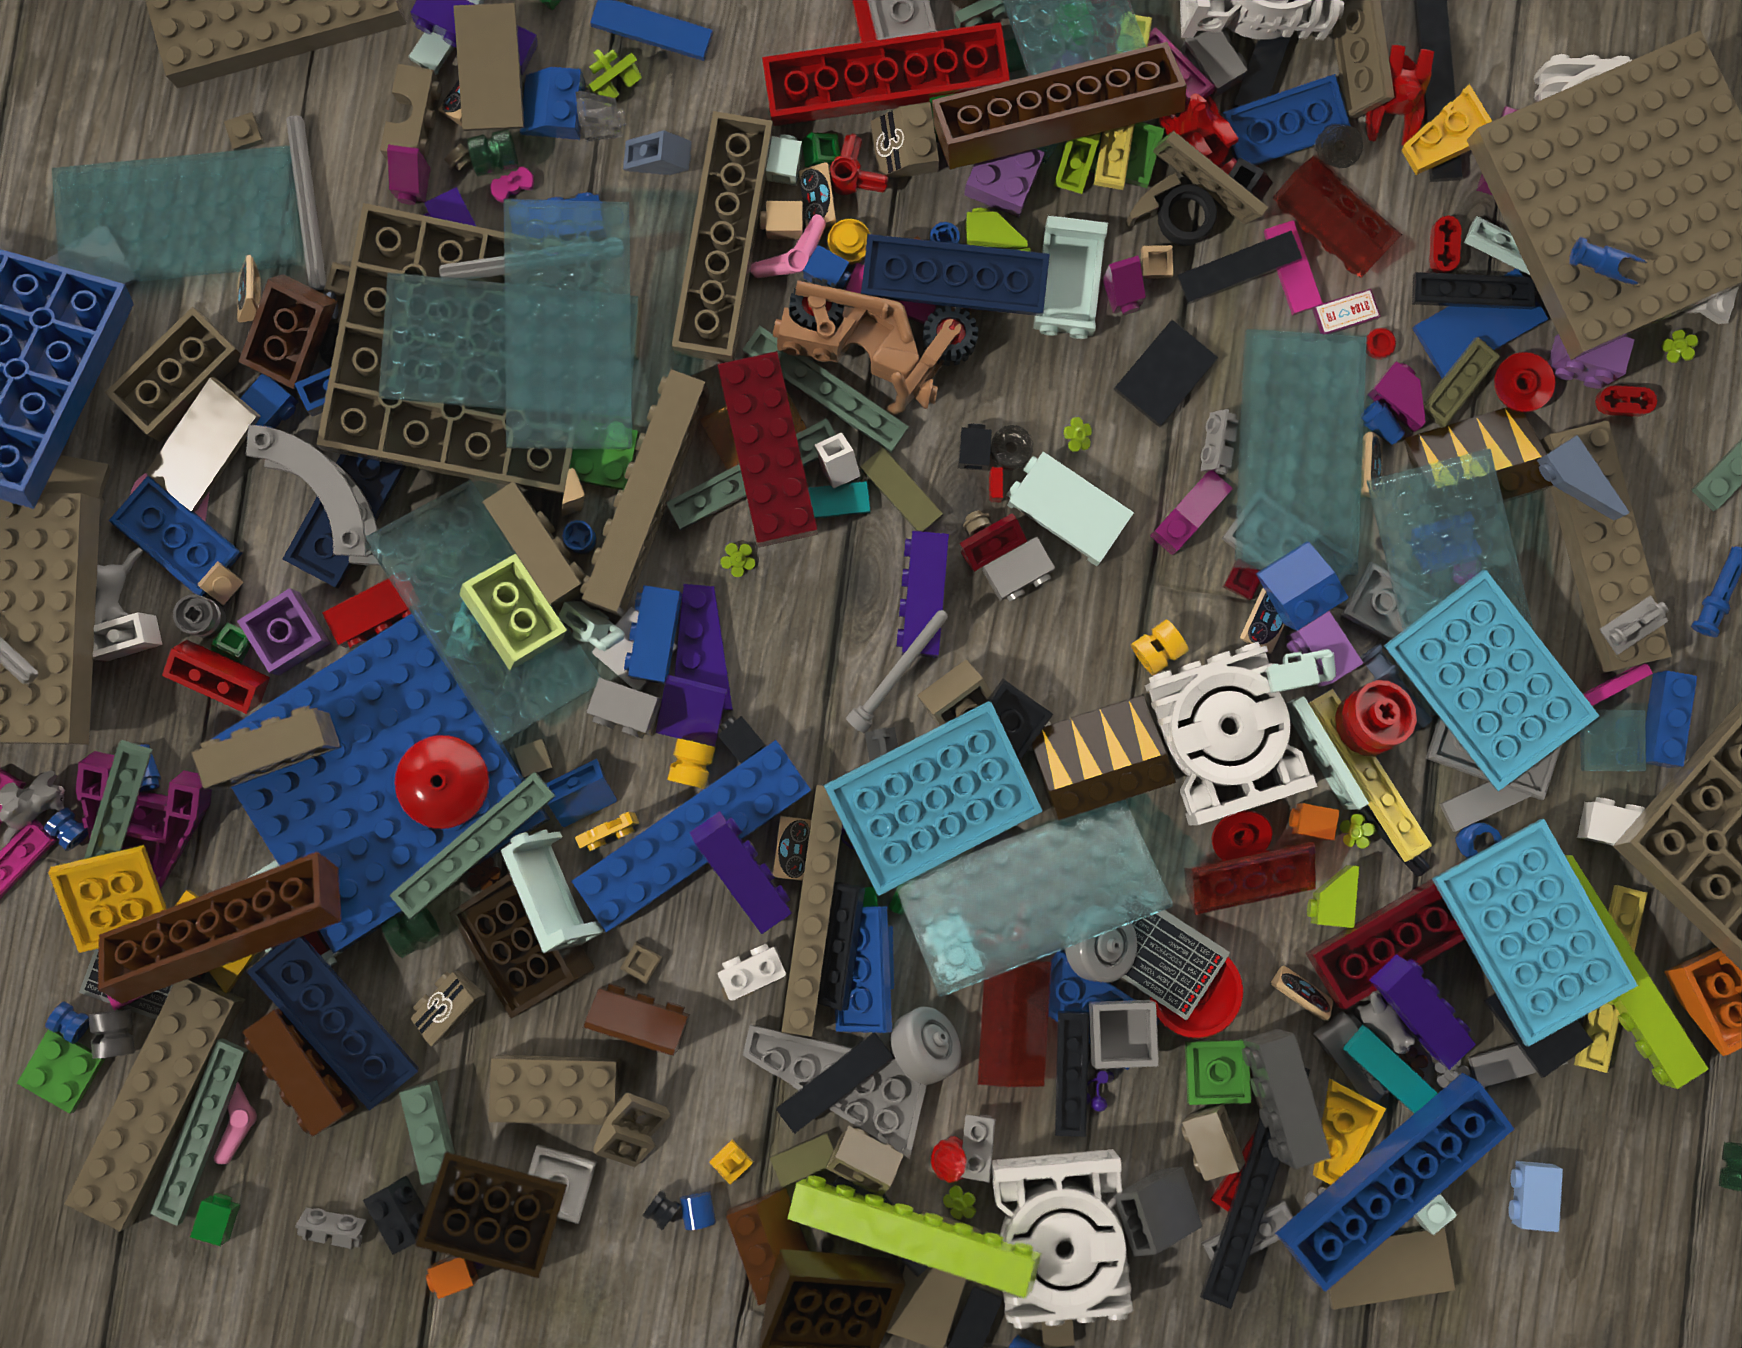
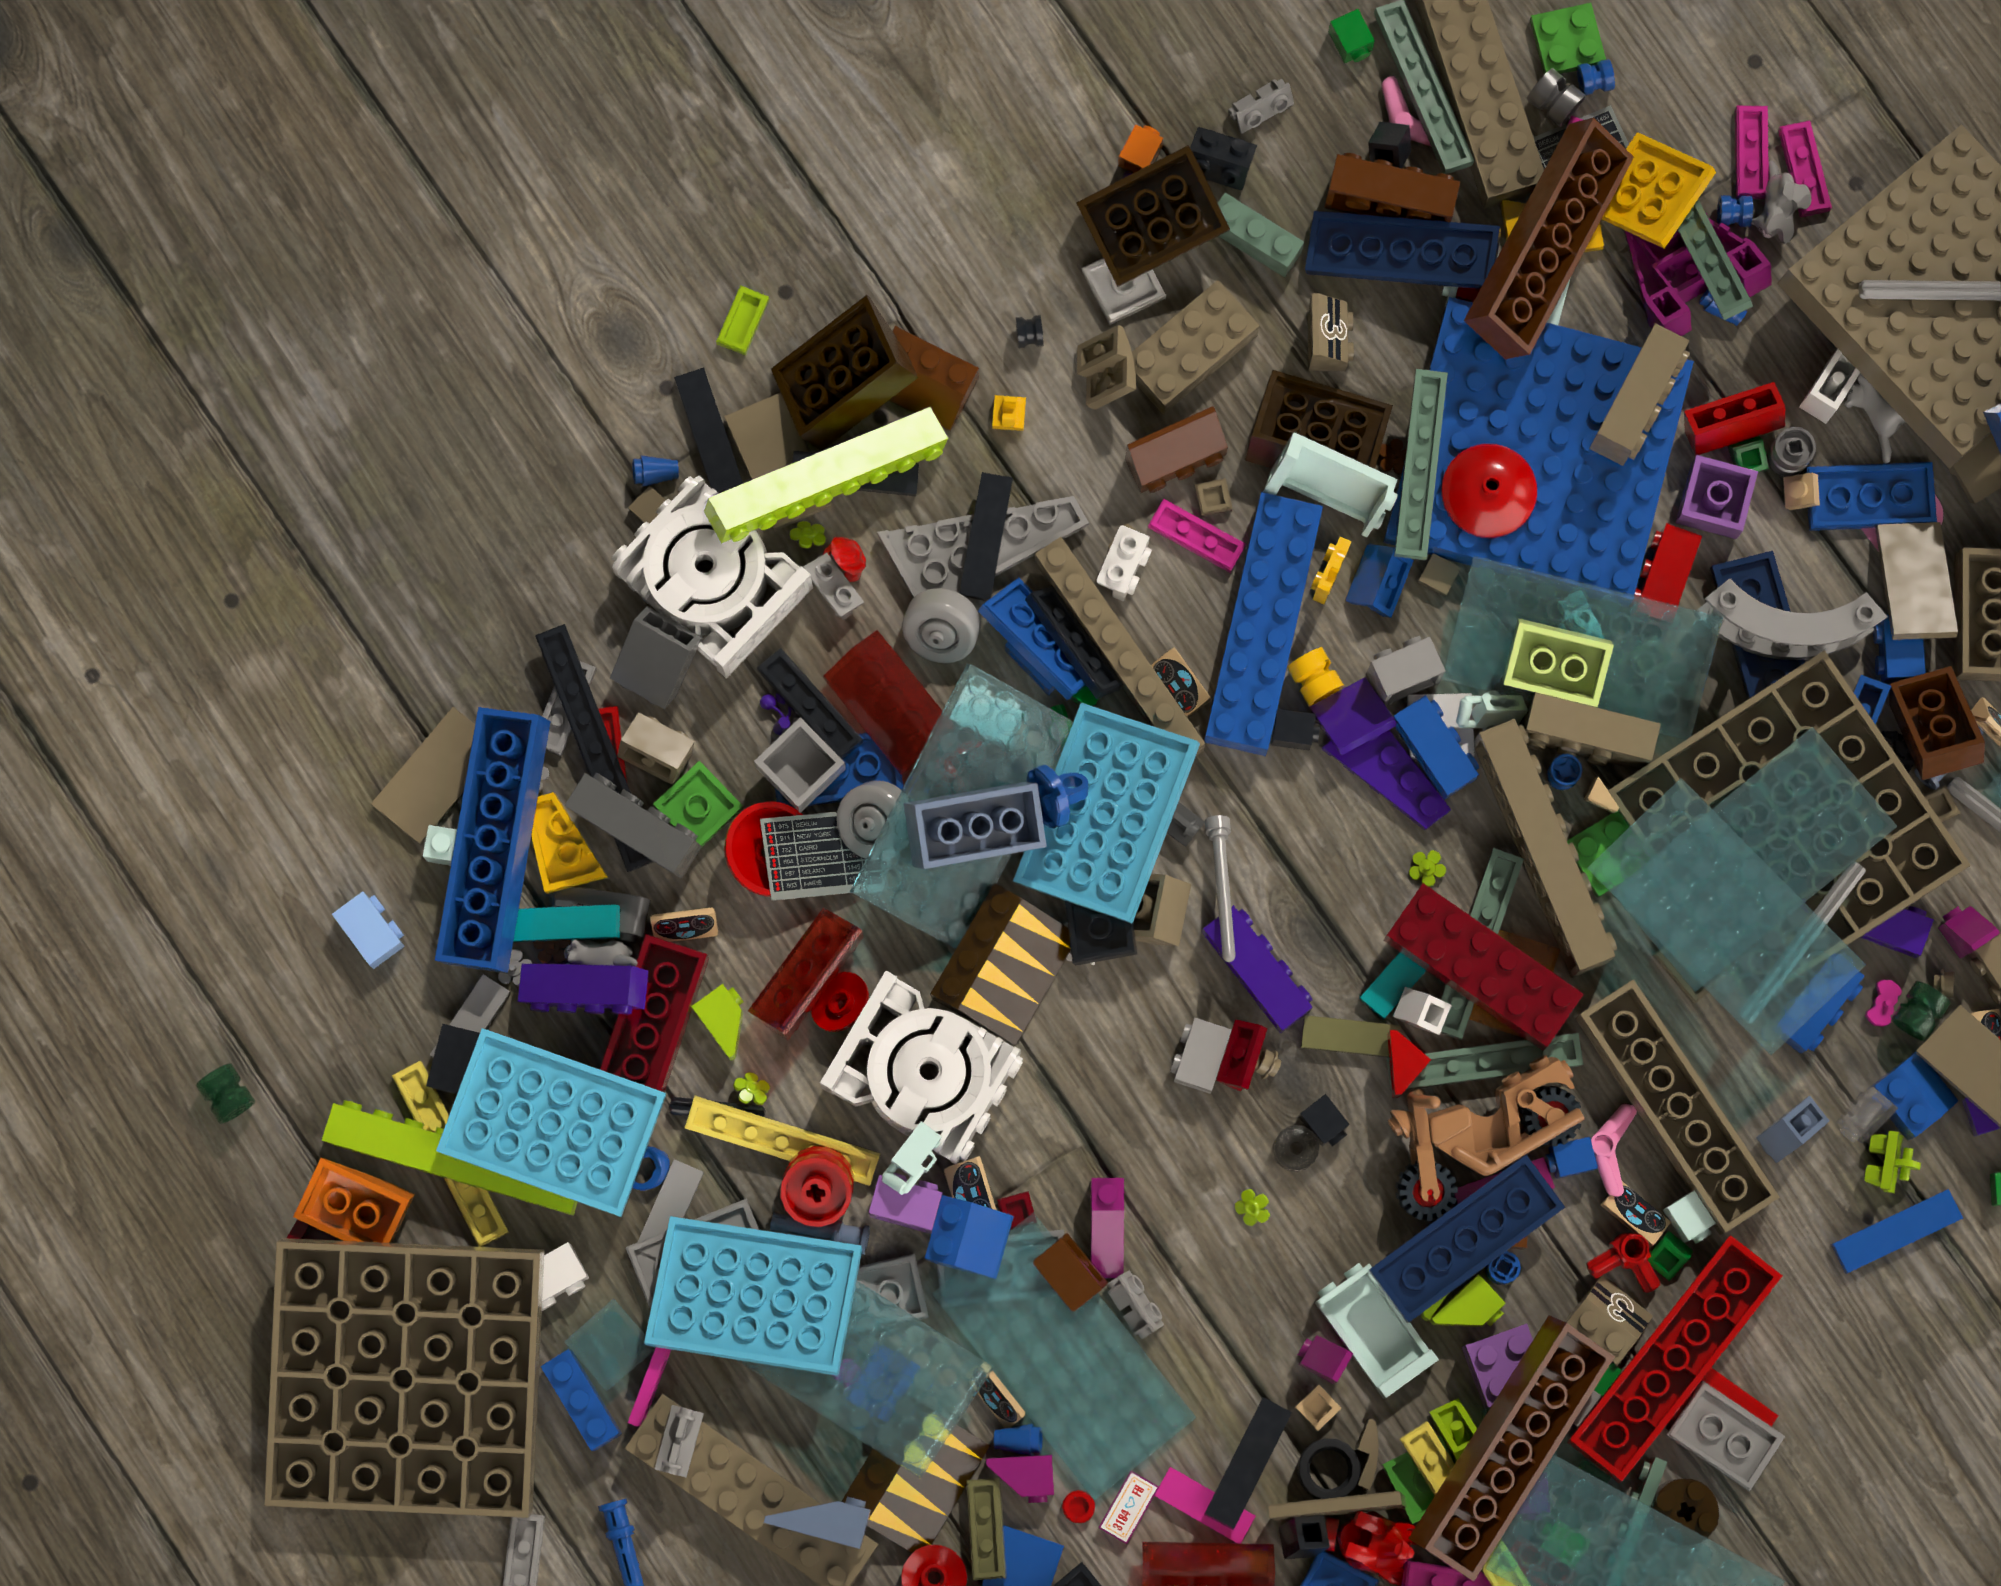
camera: 140 degrees right, 5 degrees down
clear green wheel [382,907,441,958] -> none
blue brick [680,1191,716,1230] -> none
dark purple brick [689,811,792,934] -> none
tan brick [760,201,803,239] -> none
olive tile [770,1132,834,1187] -> none
dark tan brick [826,1126,904,1197] -> none
yellow plate [827,219,870,265] -> none
red tile [989,467,1003,502] -> none
light aqua panel [1006,452,1134,566] -> none
black tile [1113,320,1218,427] -> none
yellow wheel [1131,619,1189,675] -> none
light aqua tile [1286,696,1369,810] -> none
orange brick [1289,803,1340,840] -> none
none -> sand blue brick [903,782,1047,869]
none -> blue tile [1026,765,1088,828]
none -> reddish brown panel [1033,1233,1108,1312]
none -> dark pink tile [1148,499,1246,573]
none -> black brick [1368,122,1411,168]
none -> red slope [1387,1030,1431,1098]

